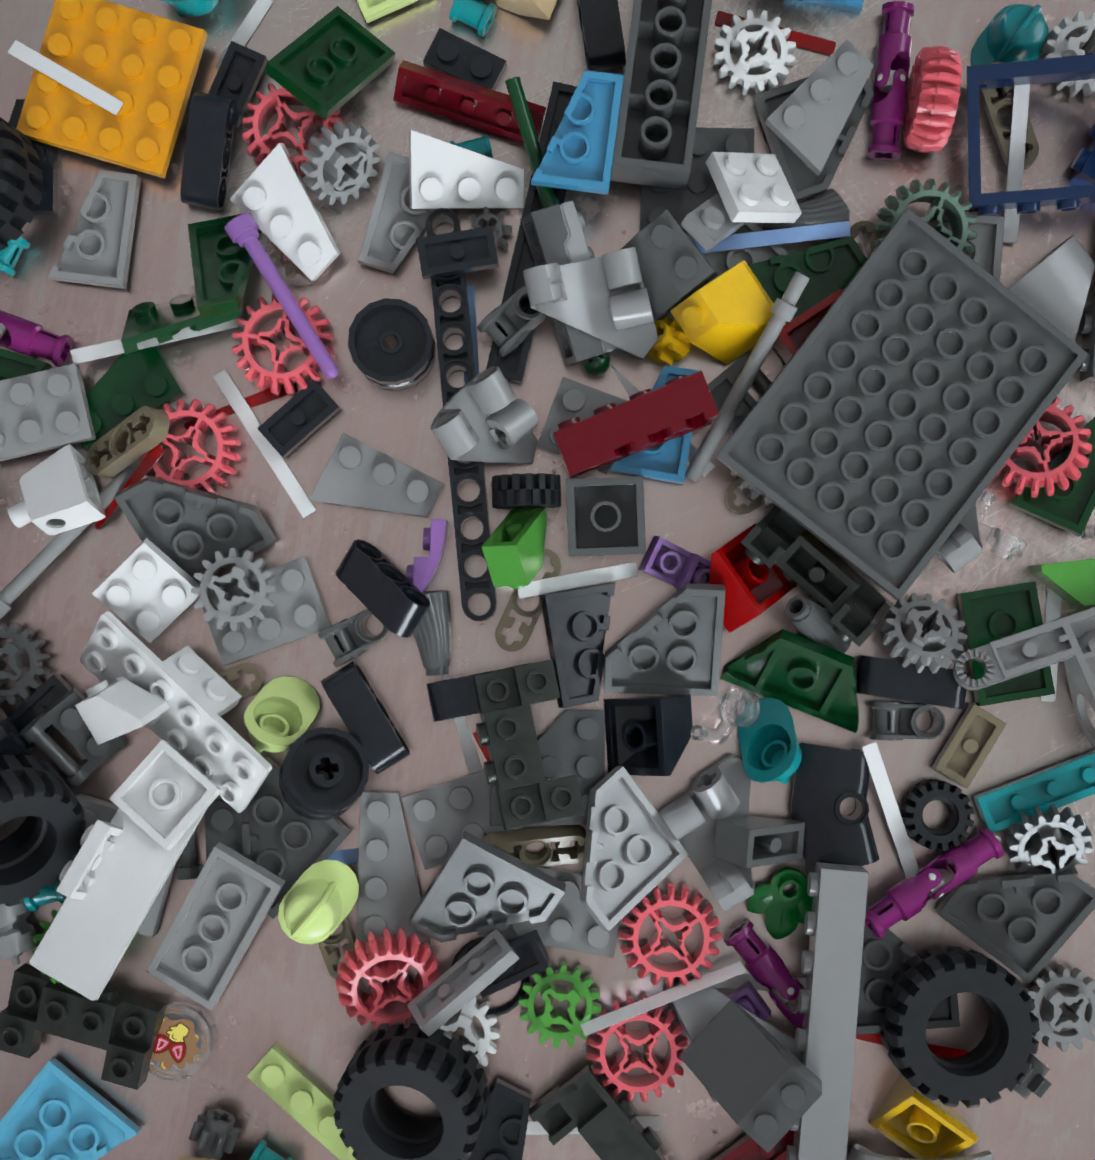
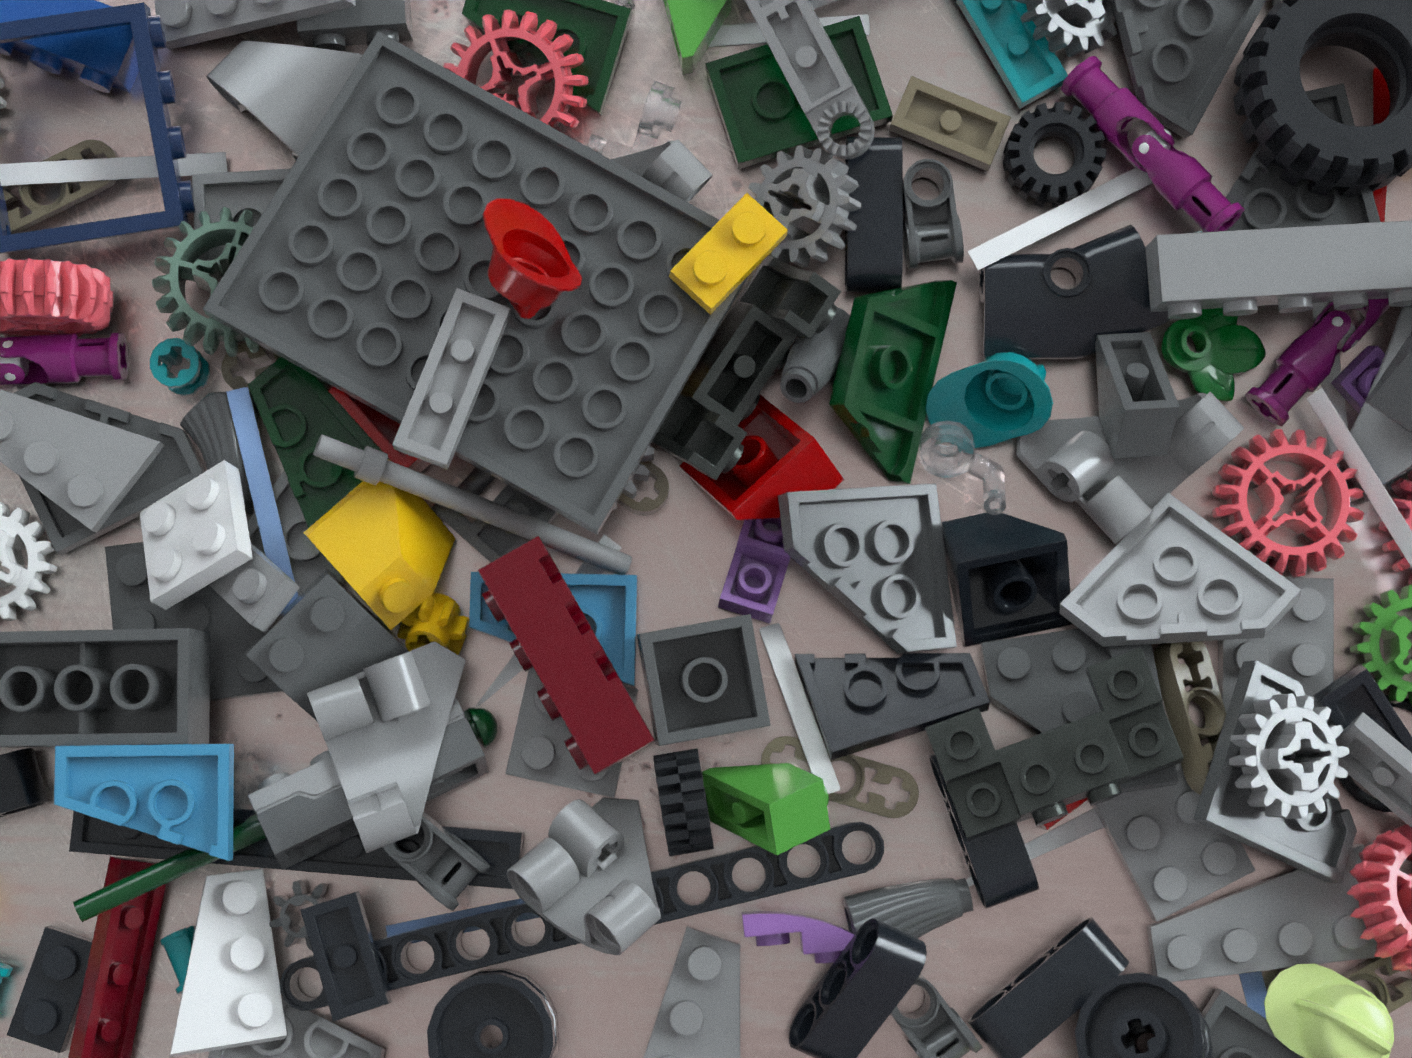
camera: 100 degrees left, 5 degrees down
none -> teal bush [150,338,210,396]
none -> light grey plate [392,288,511,470]
none -> red piece [482,198,582,319]
none -> yellow plate [669,193,788,315]
none -> light grey gear [1229,693,1349,819]

